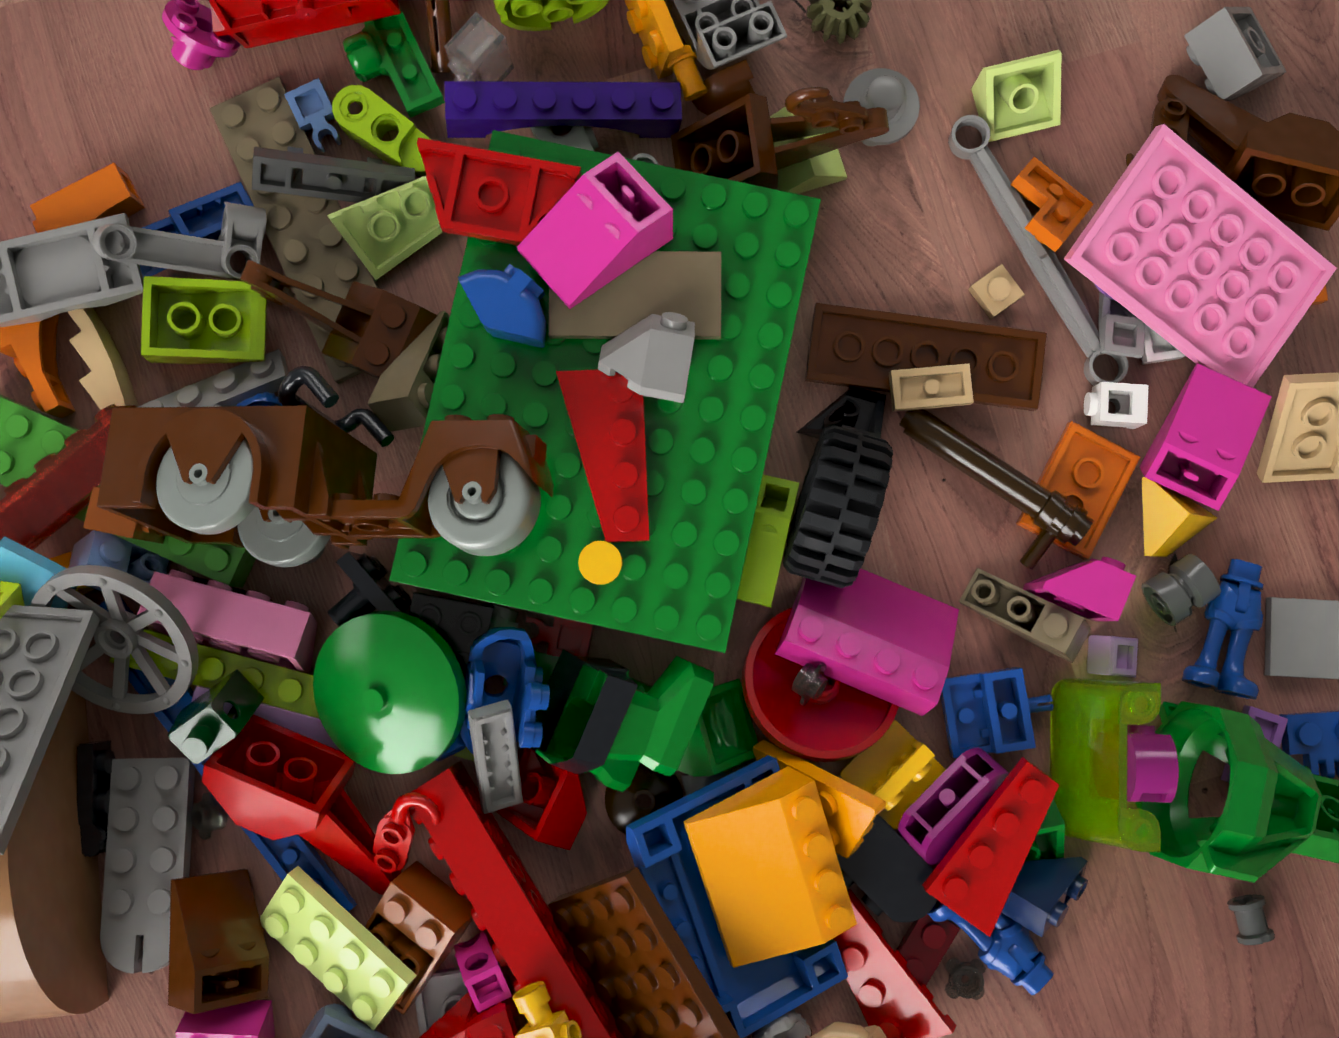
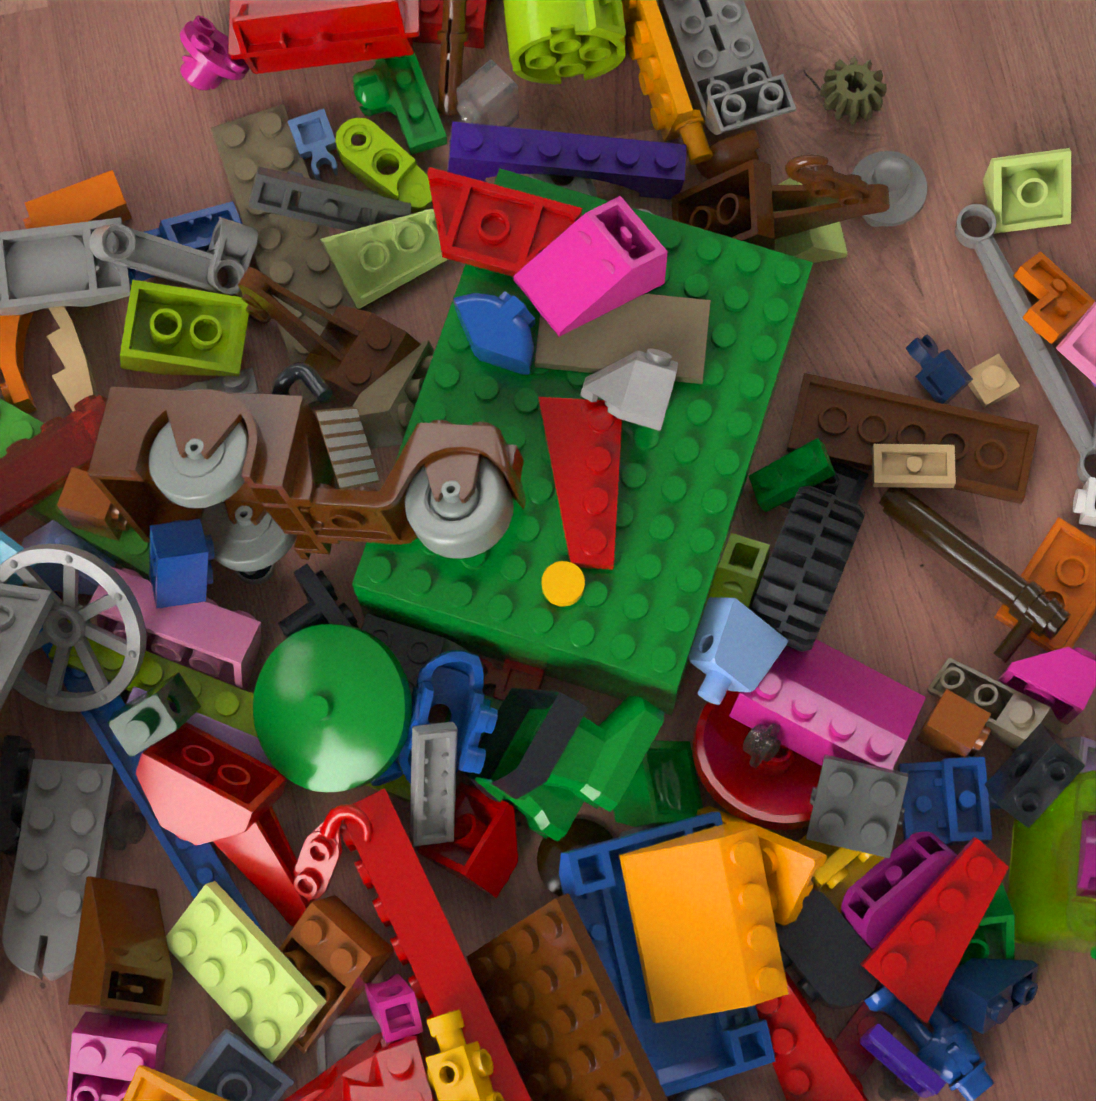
camera: 10 degrees right, 10 degrees down
none -> blue brick [149,519,215,609]
none -> white sticker [315,407,380,490]
none -> light blue torso [689,597,788,705]
none -> green plate [749,438,836,513]
none -> dark grey plate [806,755,908,858]
none -> dark purple tile [859,1023,946,1098]
none -> dark blue plate [906,334,973,404]
none -> dark orange brick [915,689,991,758]
none -> black brick [985,723,1085,828]

